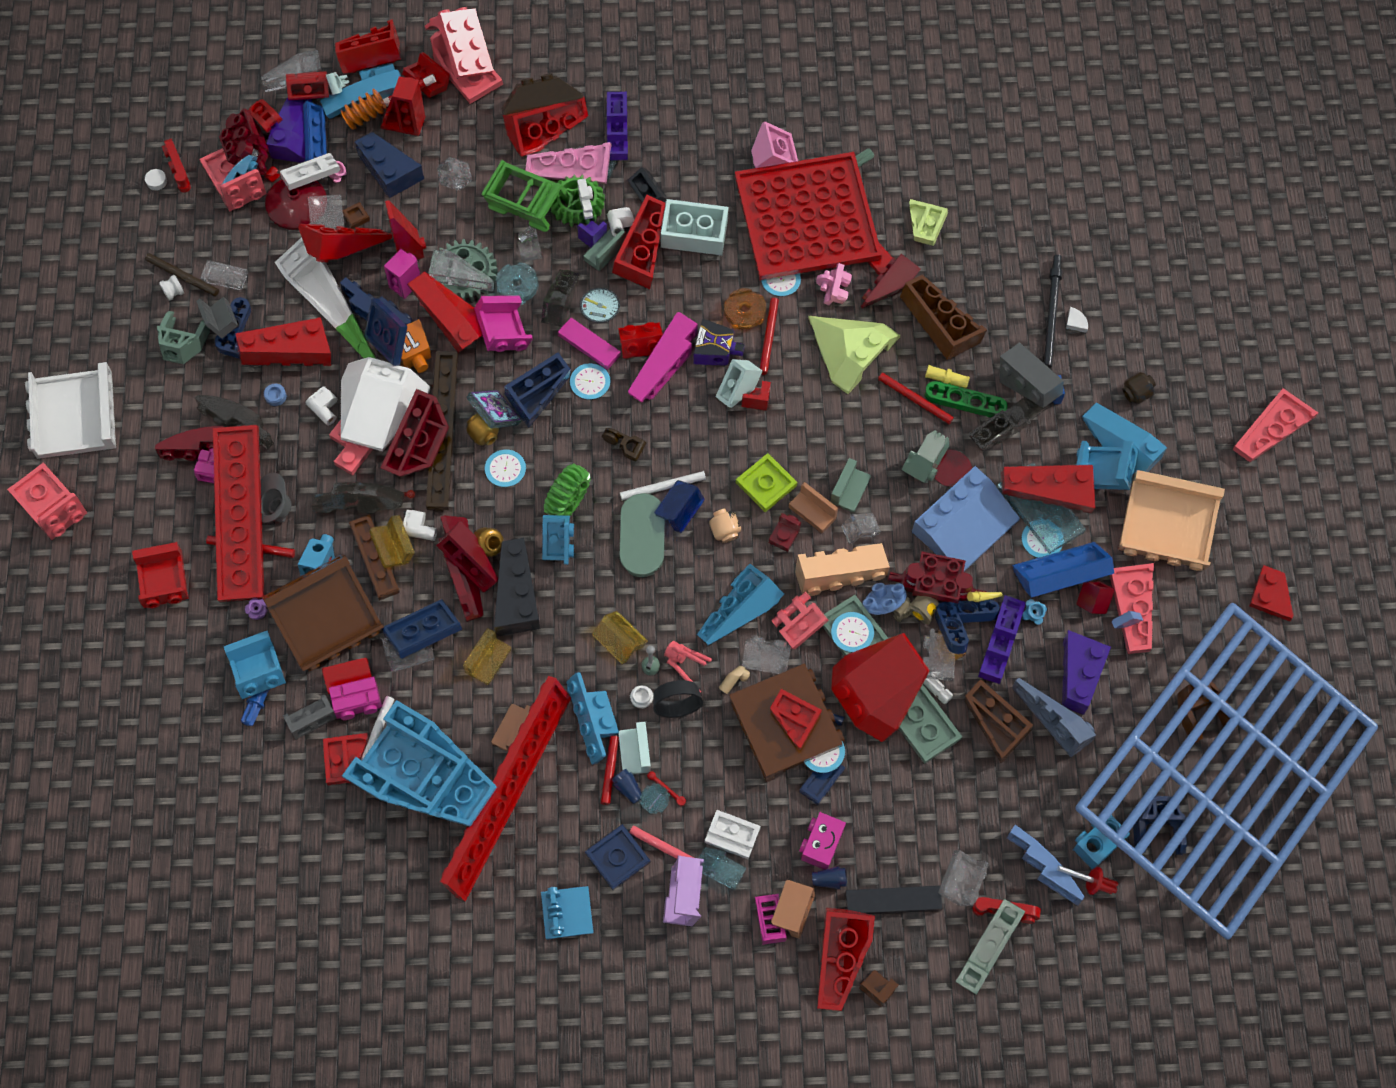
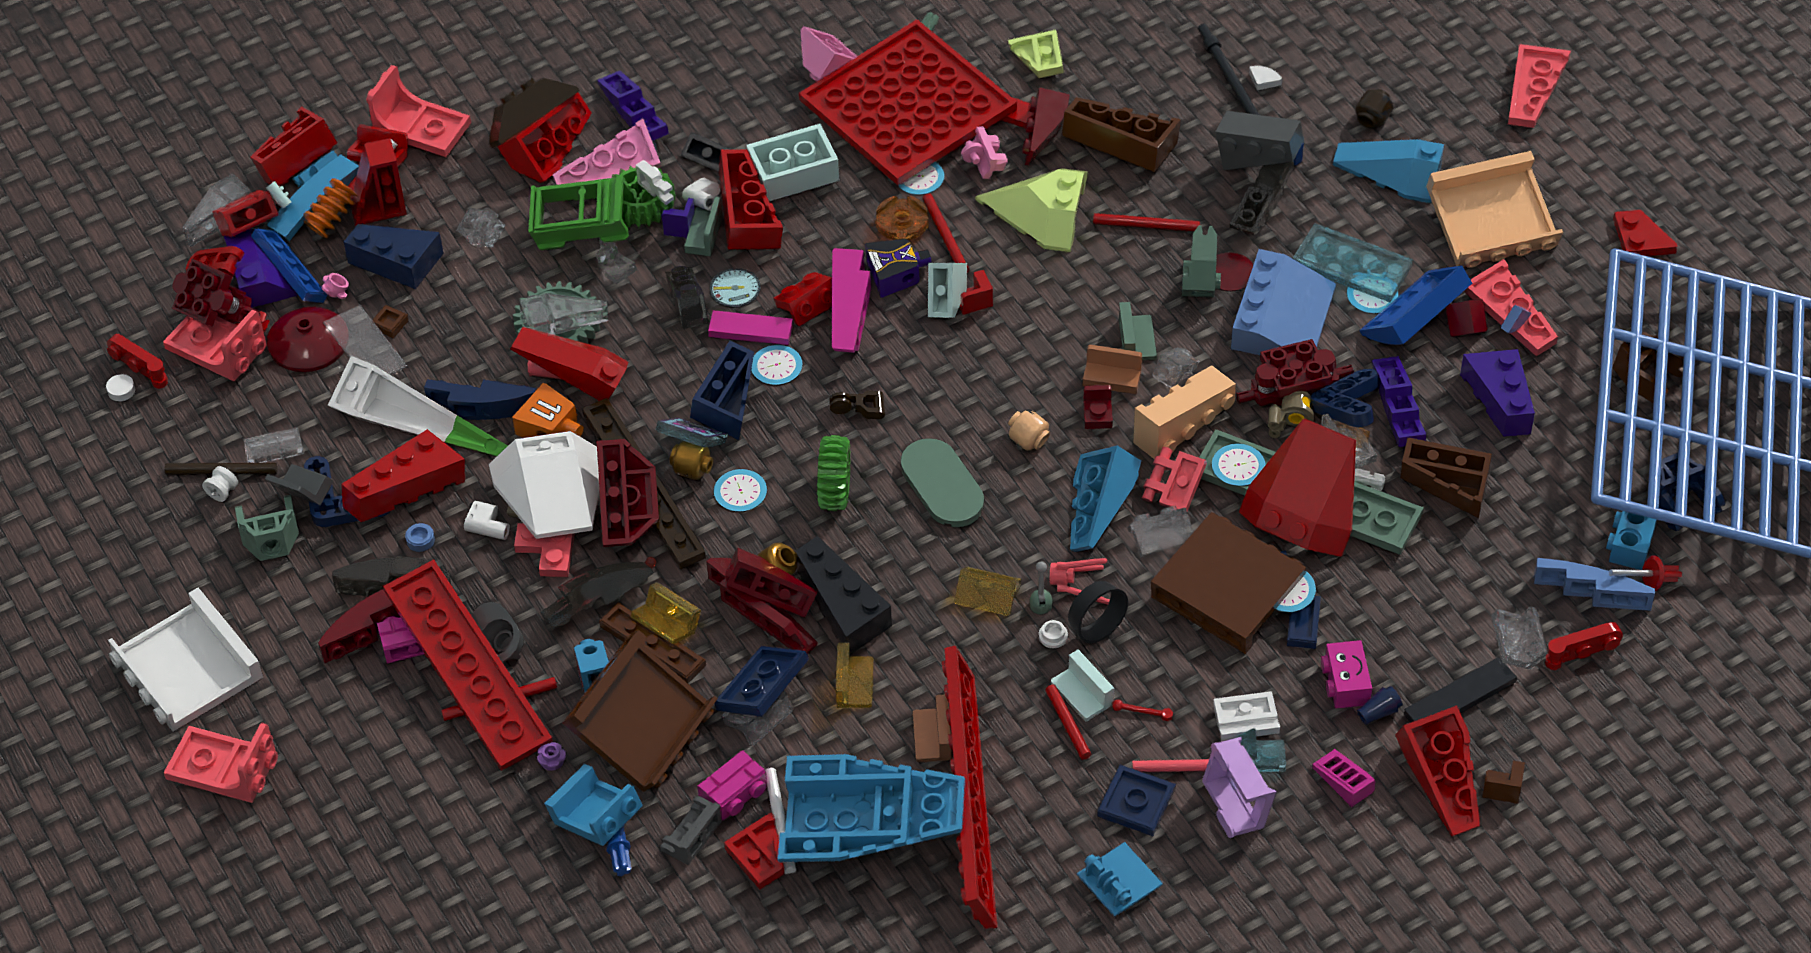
camera: 25 degrees left, 15 degrees down
red panel [132,542,188,608] -> none
dark azure slope [222,155,258,184] -> none
white hinge [280,153,340,190] -> none
red wedge [299,224,392,263] -> none
red slope [322,658,372,695] -> none
dark blue tile [364,298,408,366] -> none
dark pink brick [384,249,420,299] -> none
red wedge [385,200,427,260] -> none
white piece [401,510,437,541] -> none
bracket [425,7,493,78] -> none
dark pink panel [474,296,533,352] -> none
clear light blue plate [496,263,538,305] -> none
dark azure bracket [542,515,574,565] -> none
dark azure bracket [567,673,619,765] -> none
dark blue cone [612,769,644,804] -> none
white bar [620,471,706,501] -> none
clear light blue gear [640,783,670,814] -> none
clear blue panel [654,480,705,533] -> none
tan arm [719,666,750,694] -> none
lime plate [736,453,798,512] -> none
red wing [770,689,822,750] -> none
nougat panel [771,880,815,939] -> none
medium blue dish [863,583,907,615] -> none
light yellow pin [925,365,970,389] -> none
green beam [925,381,1007,419] -> none
sand green slope [956,898,1025,995] -> none
light yellow helmet [967,591,1003,602] -> none
red wedge [1001,465,1095,513] -> none
sand blue wedge [1012,678,1096,757] -> none
dark azure plate [1022,599,1047,625] -> none
dark azure panel [1076,441,1138,490] -> none

